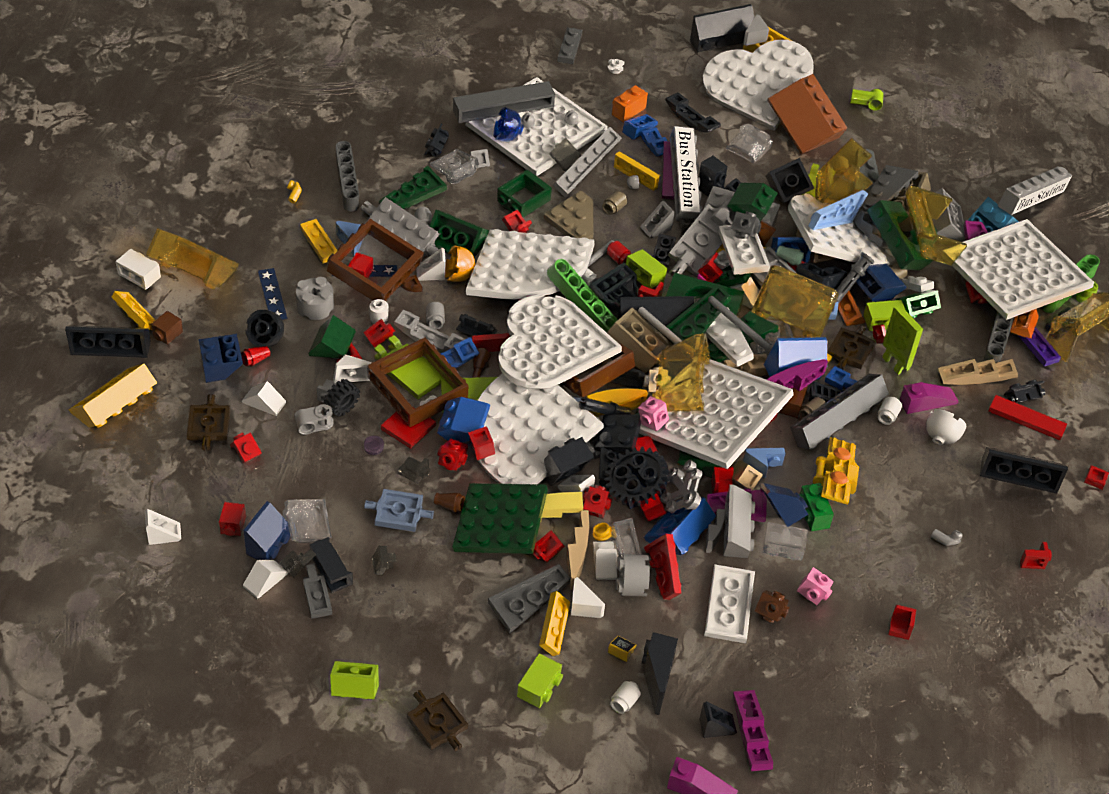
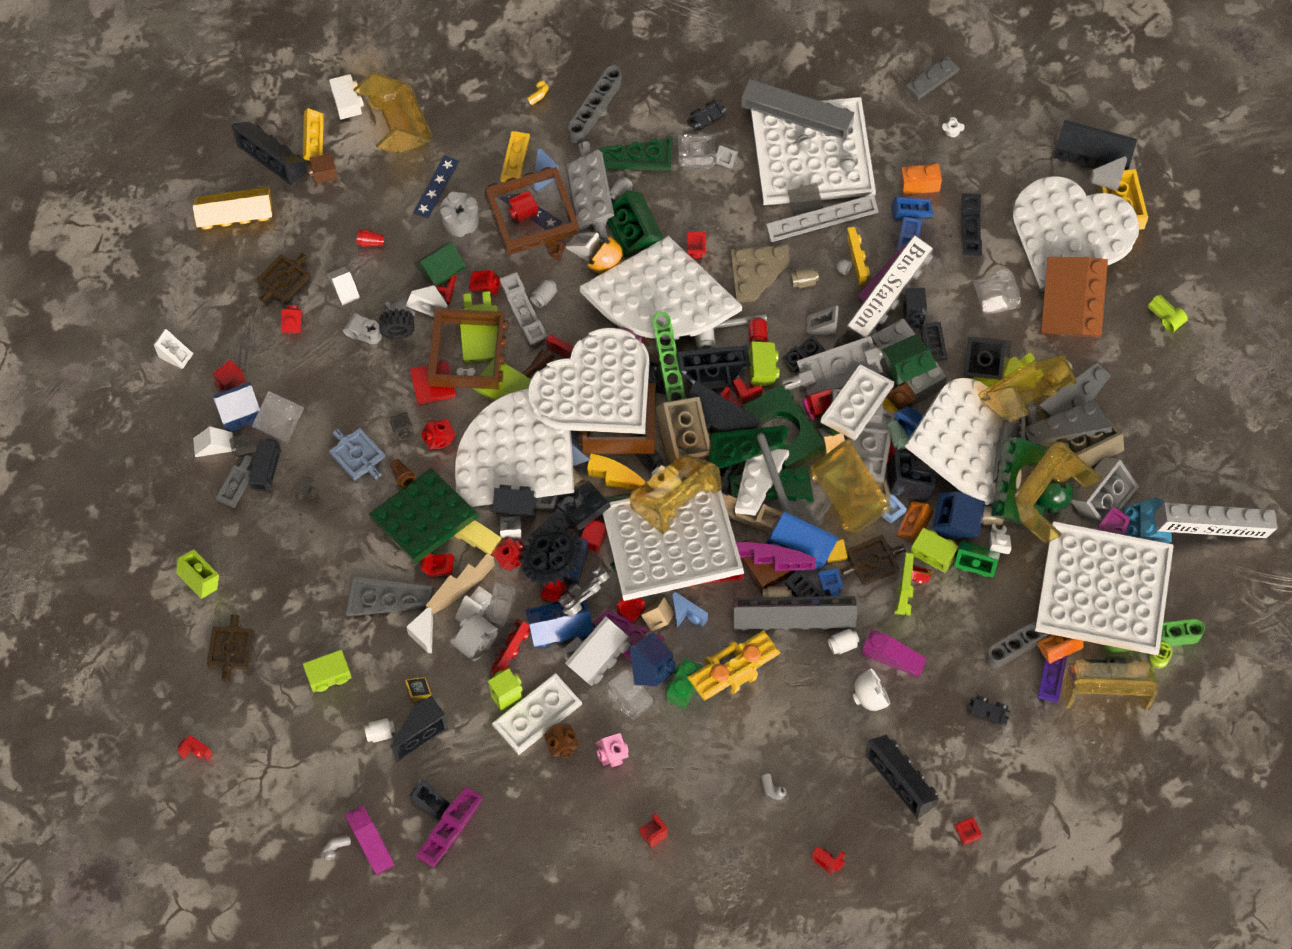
camera: 45 degrees right, 15 degrees up
dark blue slope [199,334,243,383] -> none
black cylinder [245,310,284,347] -> none
tile [364,436,384,455] -> none
white brick [370,299,388,325] -> none
blue slope [437,397,490,443] -> none
blue slope [441,337,479,368] -> none
black hinge [456,314,498,336] -> none
red panel [468,426,495,460] -> none
clear blue cylinder [493,107,524,142] -> none
dark green window [497,170,552,218] -> none
yellow plate [539,591,570,656] -> none
black pin [579,397,631,415] -> none
yellow plate [593,522,613,541] -> none
light grey bar [637,307,697,358] -> none
bright pink brick [638,396,669,431] -> none
dark grey brick [731,211,761,239] -> none
light blue wing [808,190,868,230] -> none
dark grey pin [830,252,874,303] -> none
tan slope [938,359,1018,385] -> none
red tile [988,395,1067,440] -> none
none -> lime brick [488,669,523,712]

